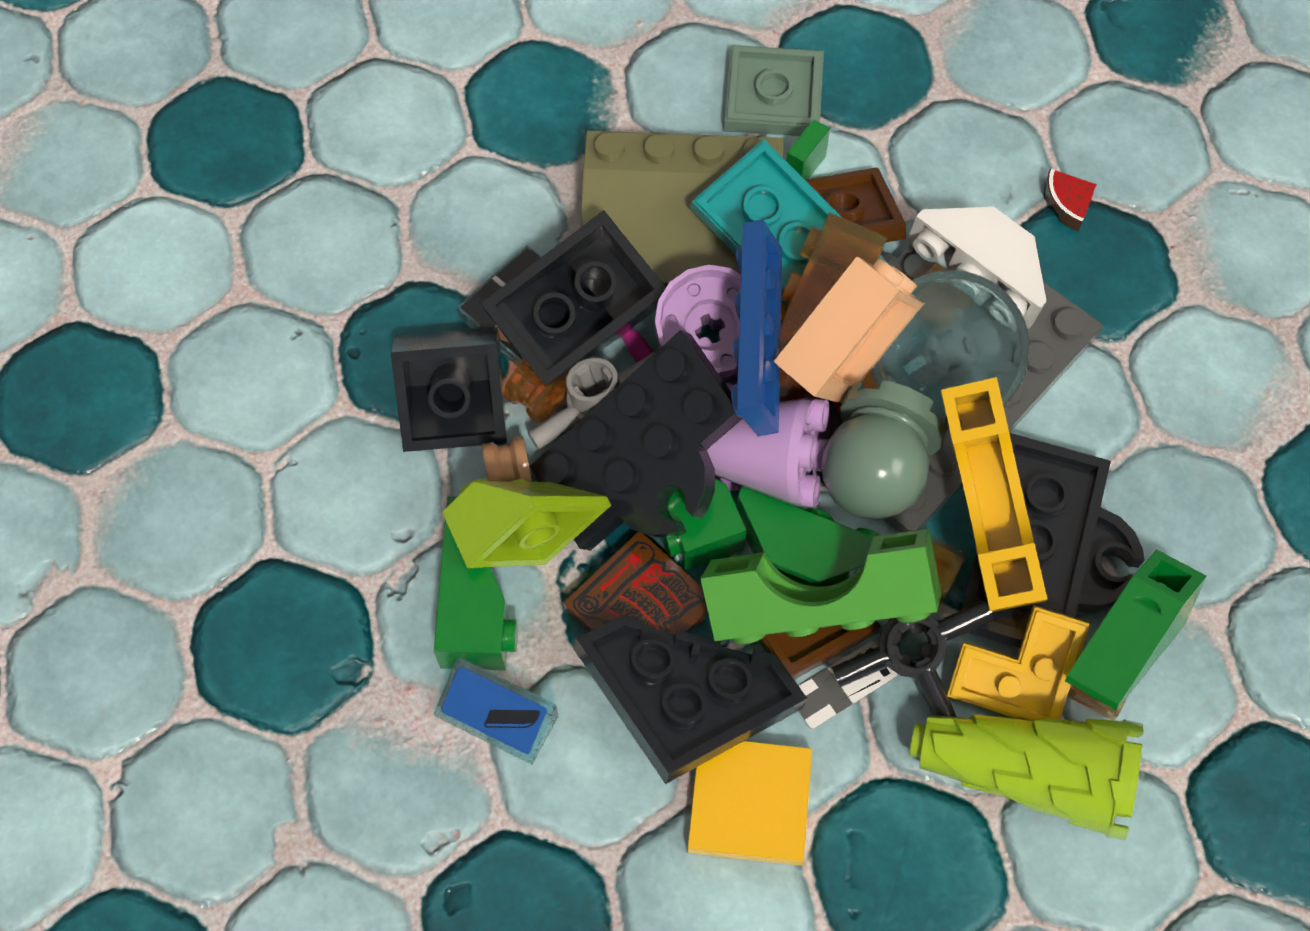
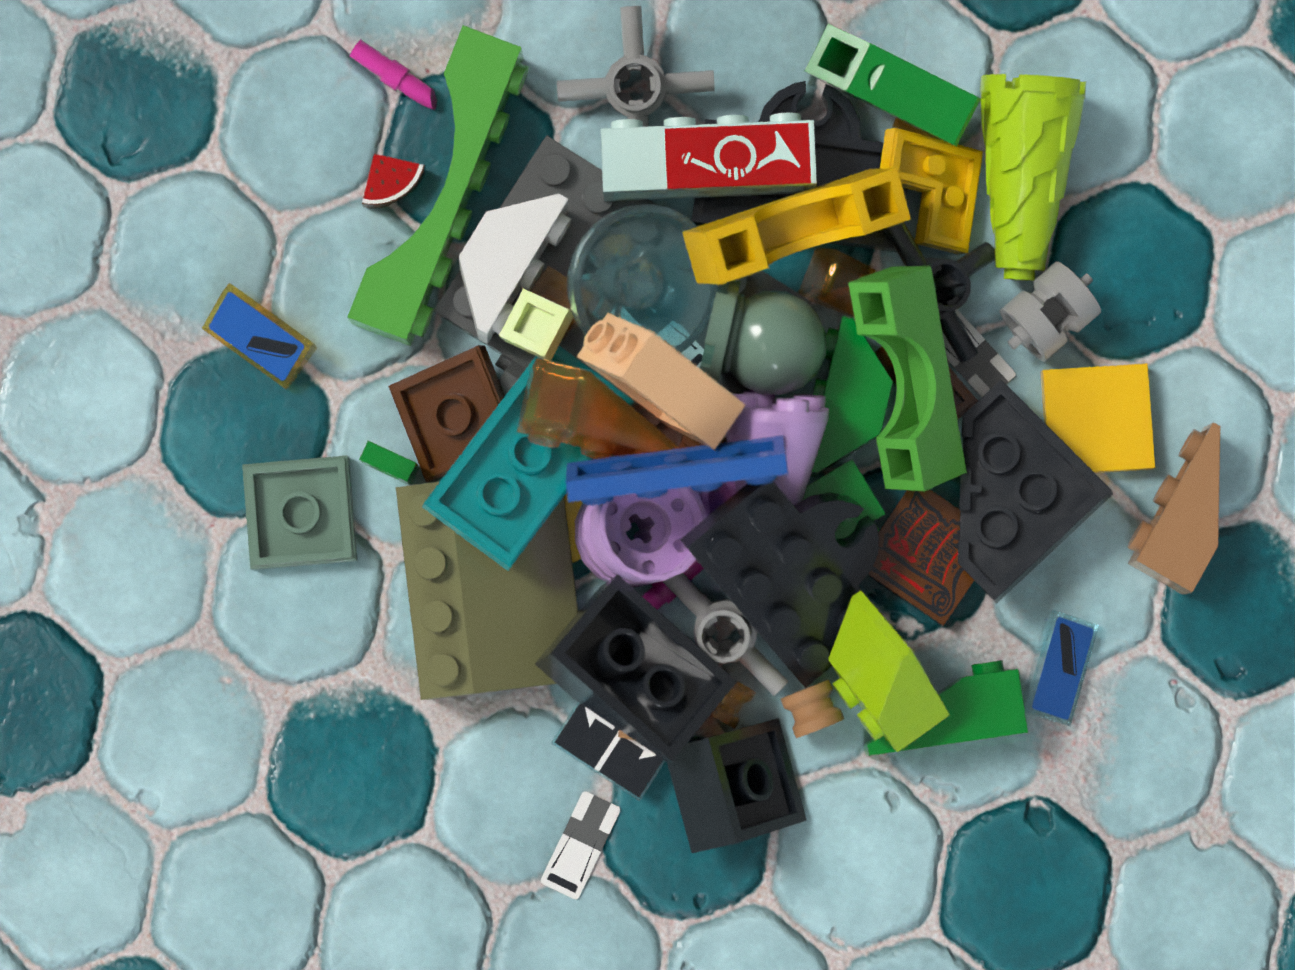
camera: 100 degrees left, 20 degrees up
none -> slope [202,283,317,390]
none -> bright green arch [347,25,529,347]
none -> dark pink piece [349,39,437,110]
none -> yellowish green plate [499,289,574,362]
none -> white sticker [541,791,620,900]
none -> light grey bar [557,6,715,127]
none -> brick [601,113,817,201]
none -> light grey wheel [1000,262,1101,362]
none -> medium nougat slope [1127,422,1221,595]

